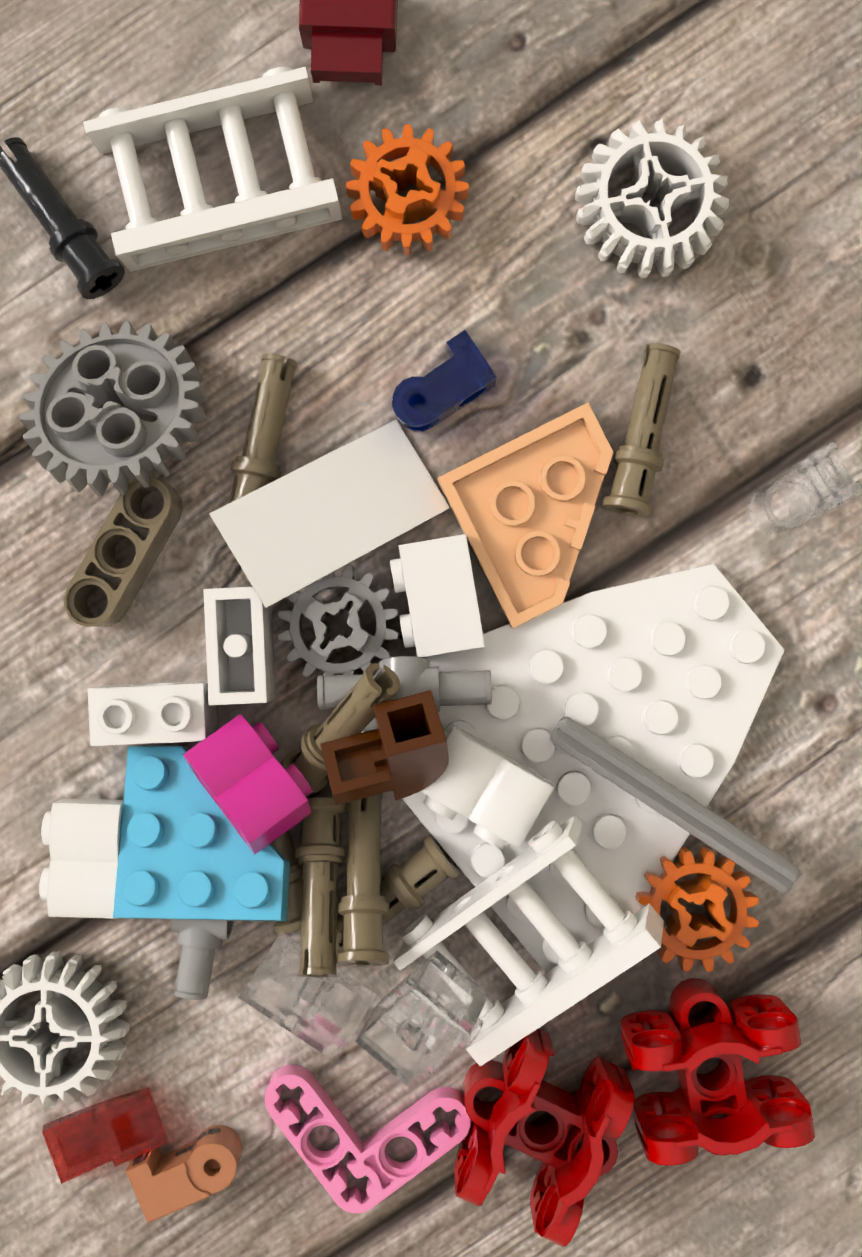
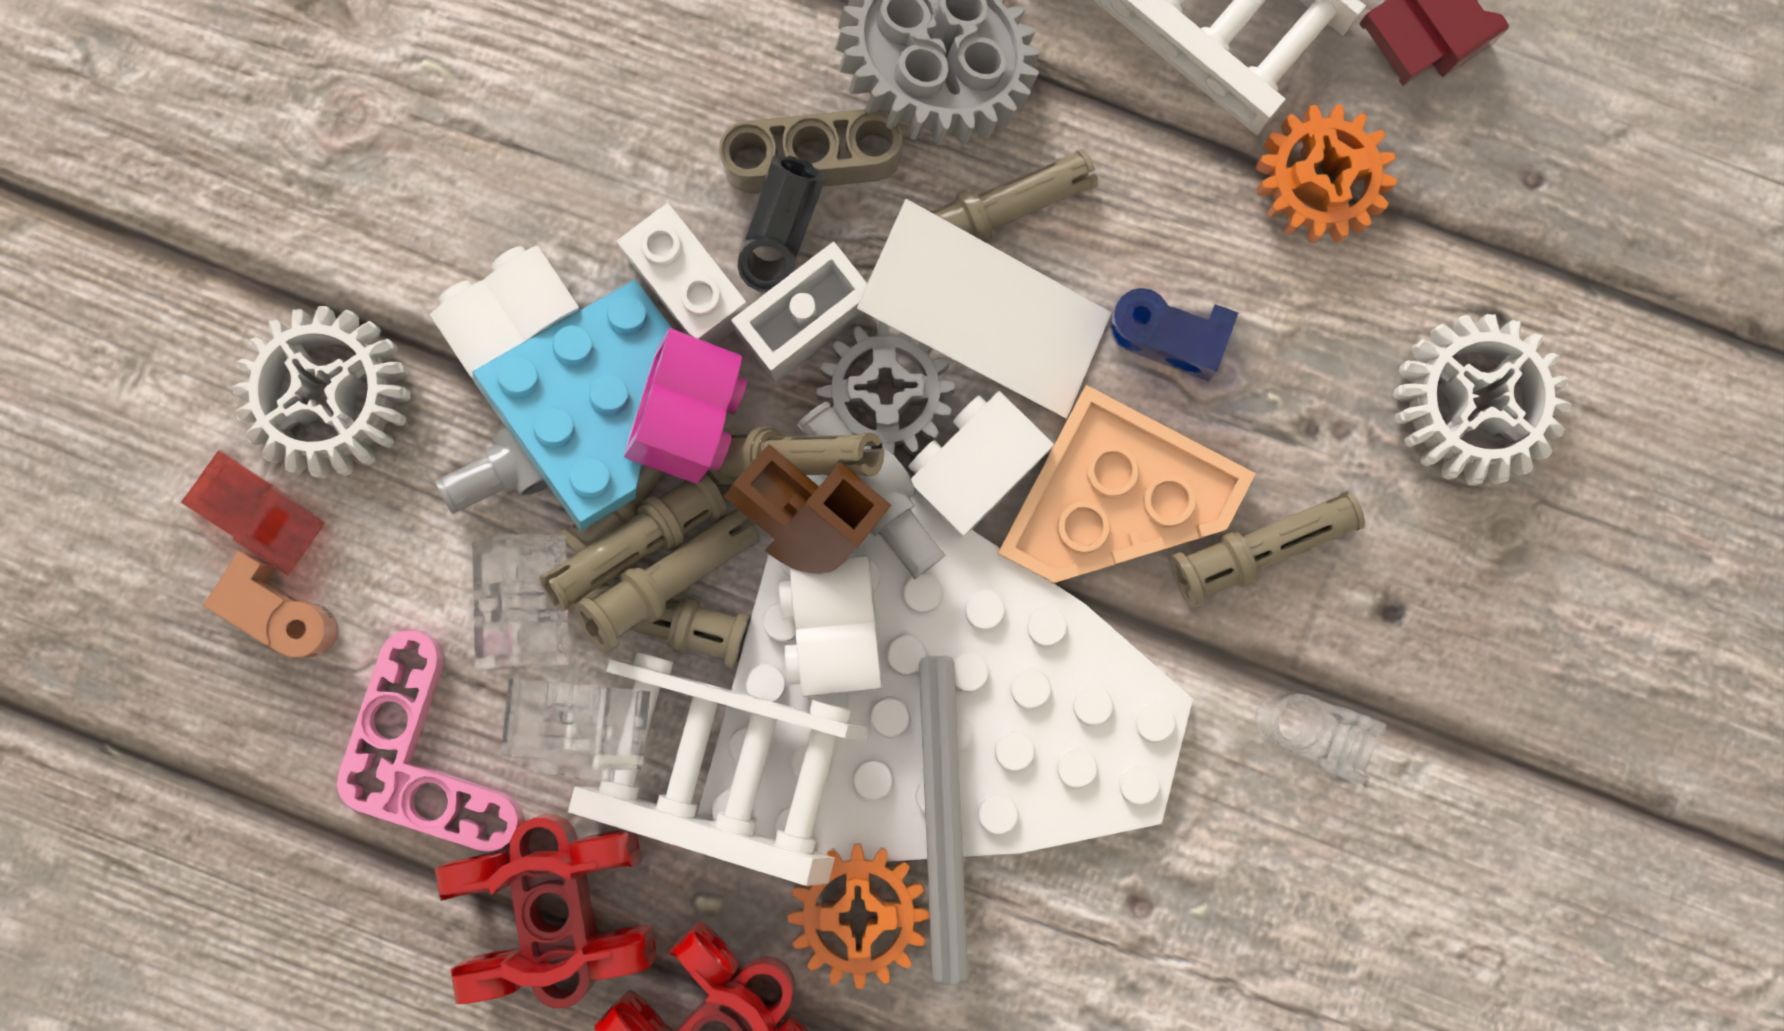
camera: 55 degrees right, 5 degrees down
none -> black piece [737,156,826,292]

